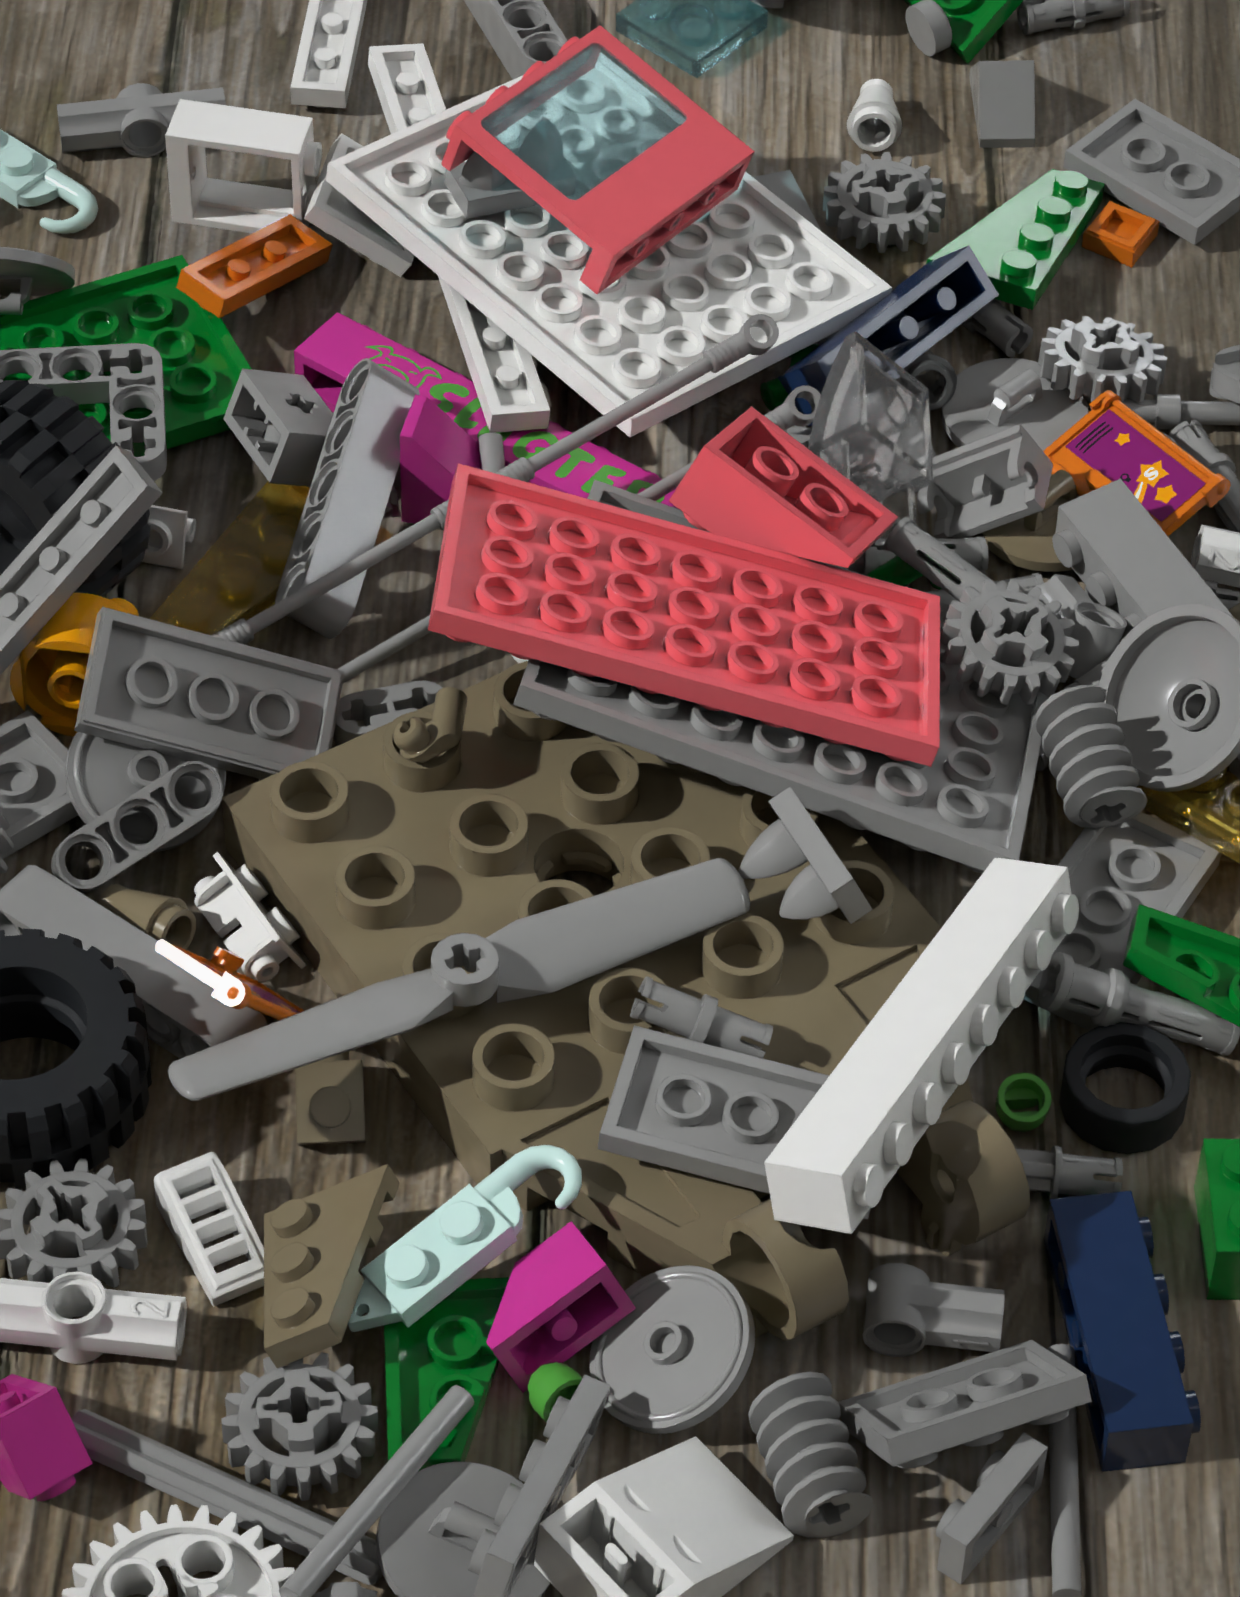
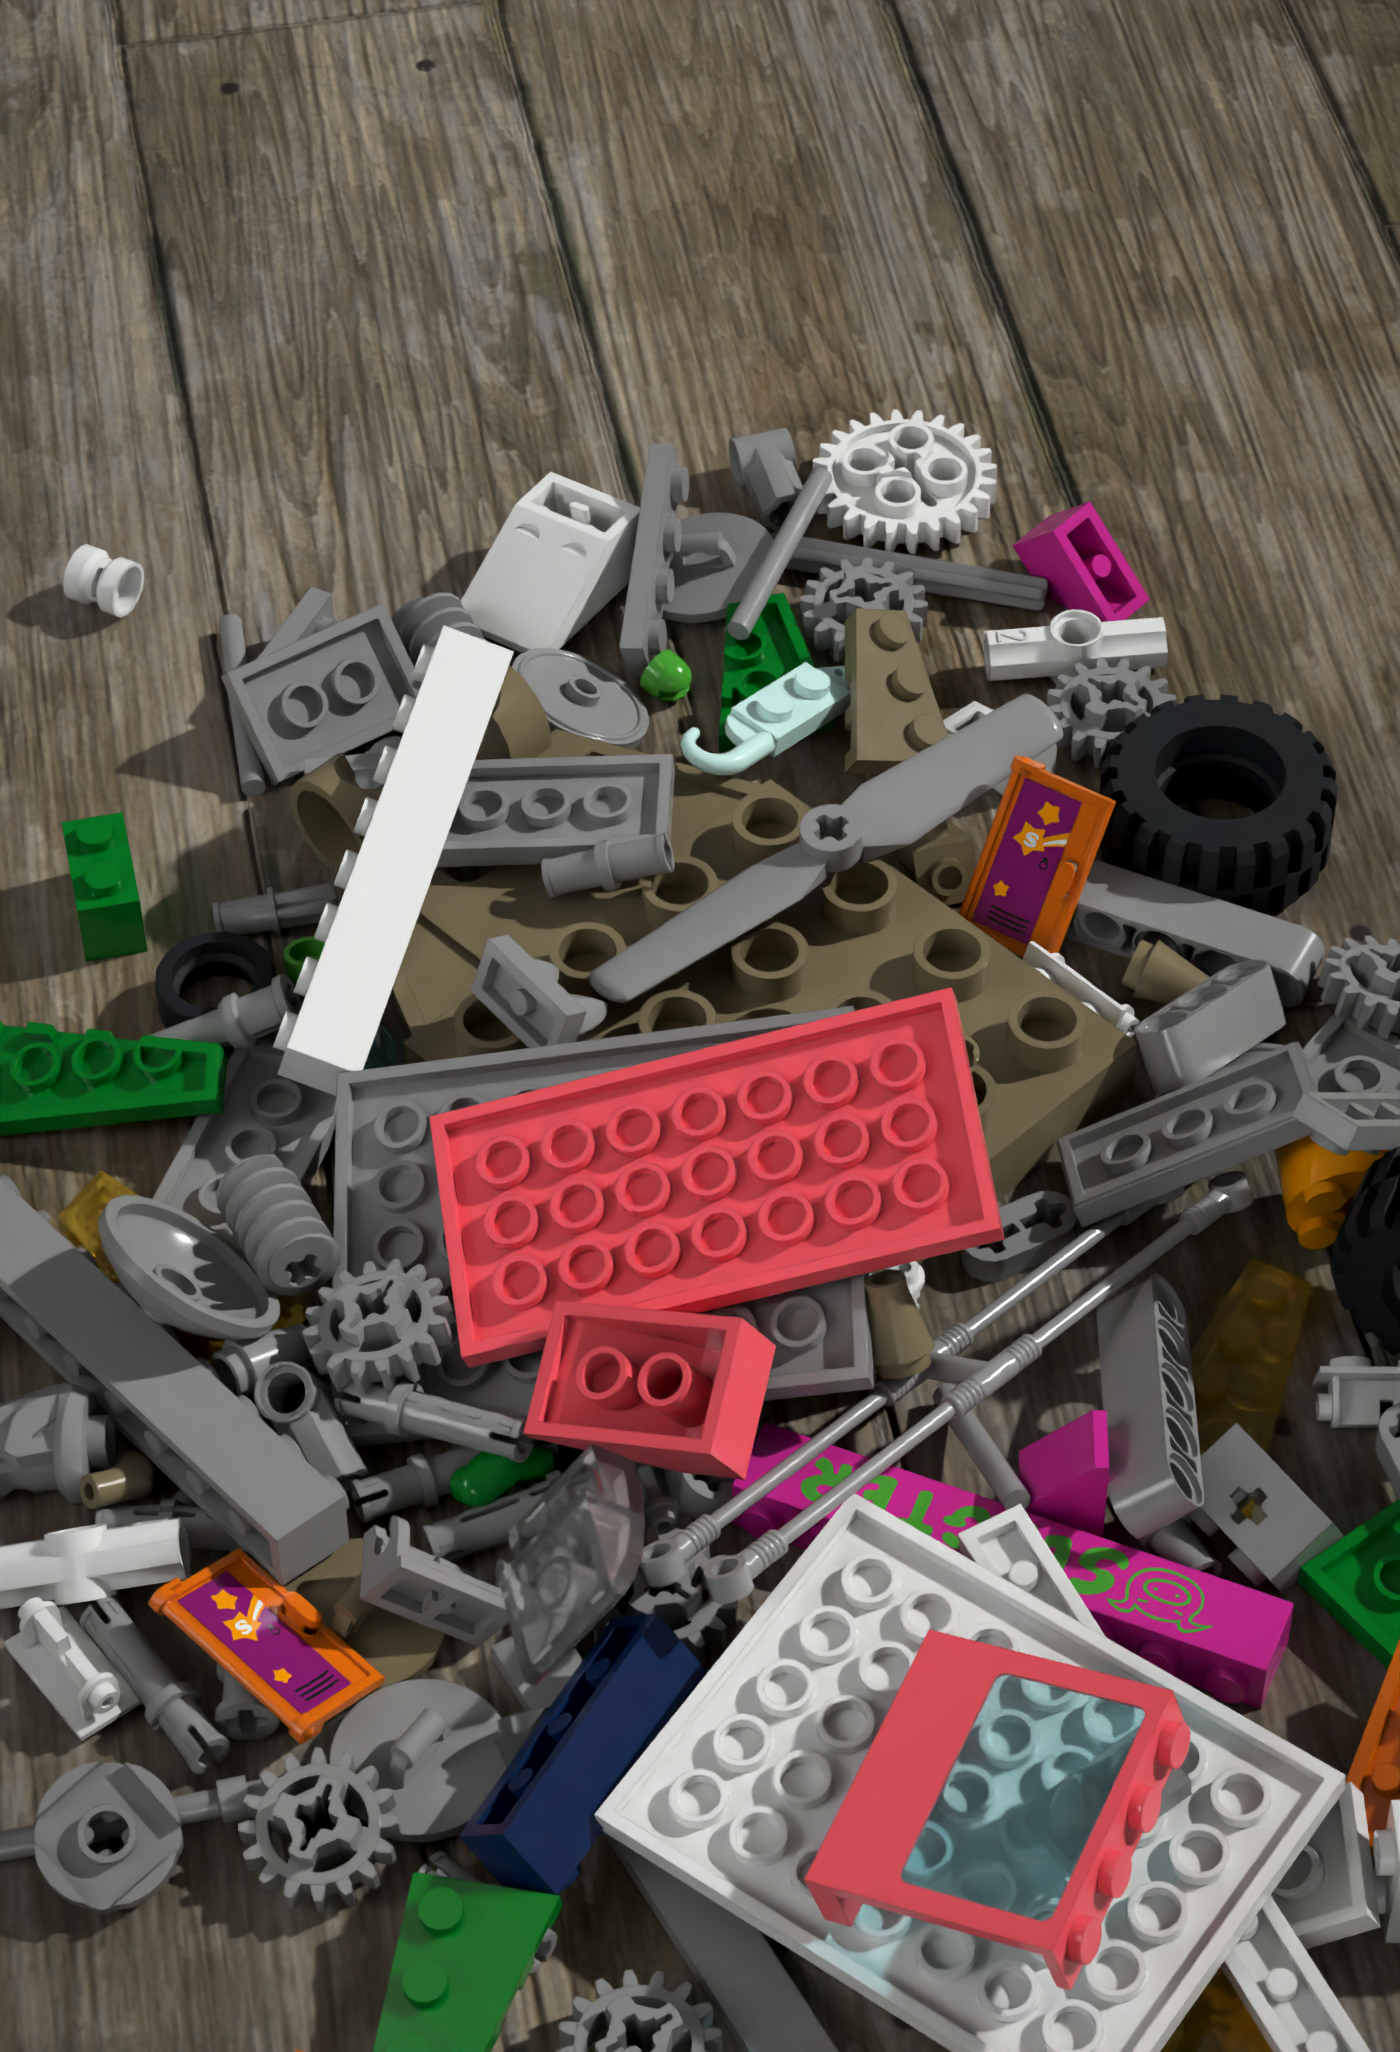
camera: 170 degrees right, 0 degrees up
dark pink slope [486,1221,636,1393] -> none
dark blue brick [1044,1191,1201,1472] -> none

